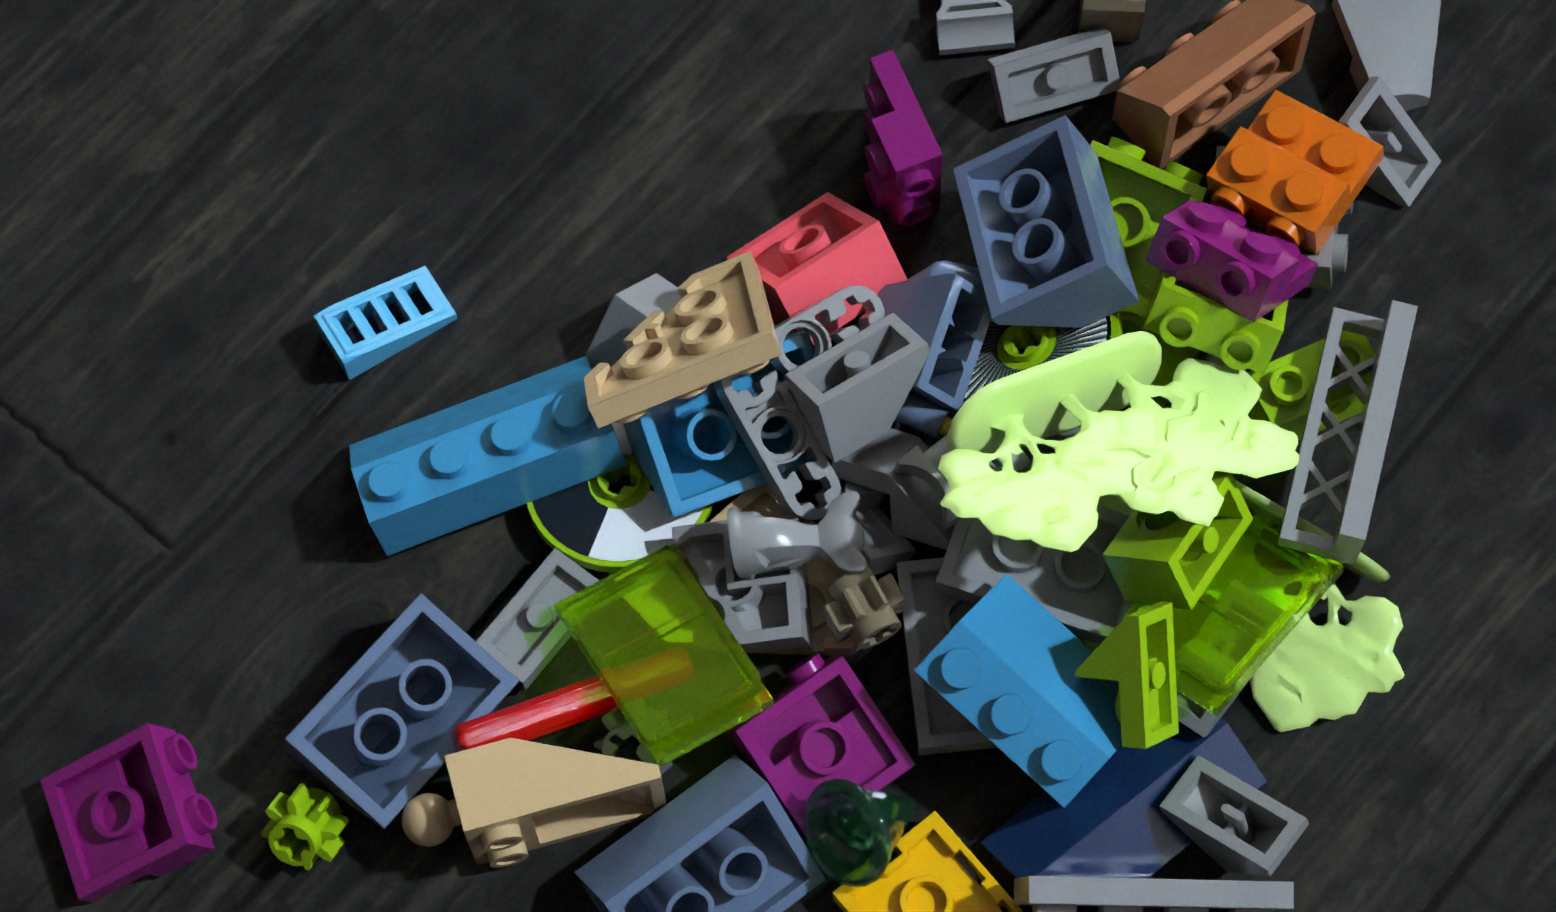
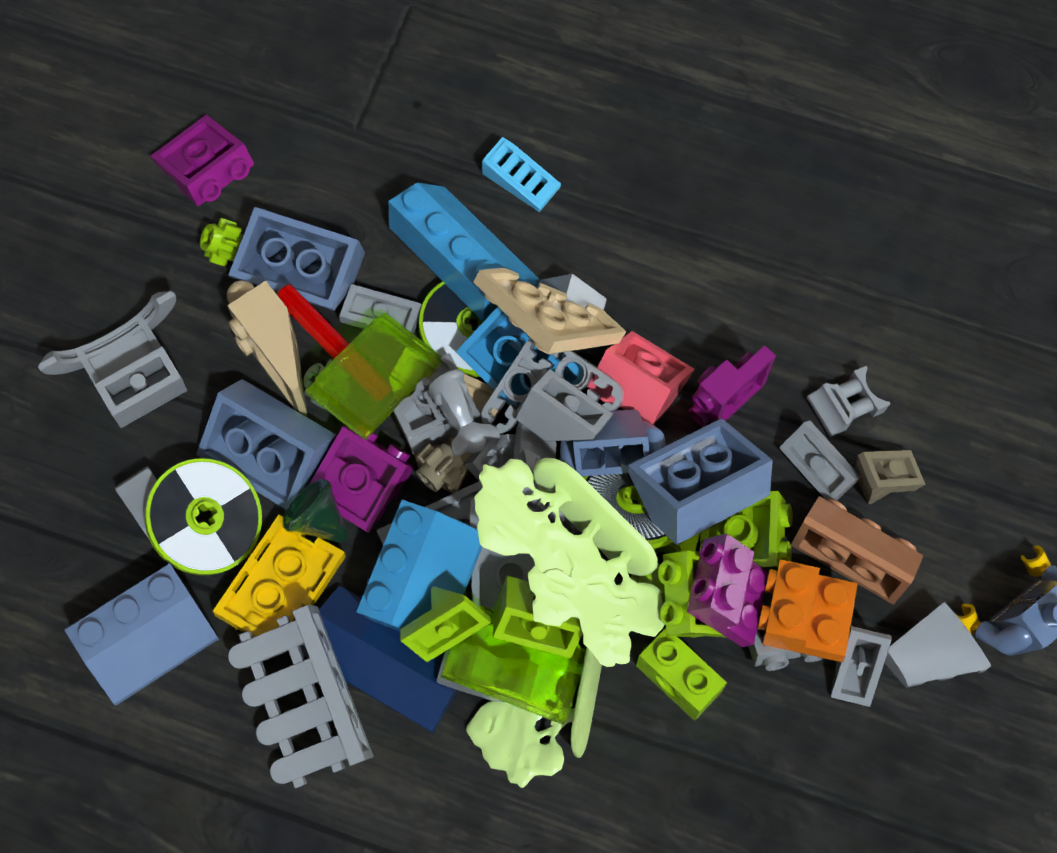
camera: 65 degrees right, 0 degrees up
light grey slope [1160,755,1309,877] -> none
light grey fence [1277,300,1418,565] -> none

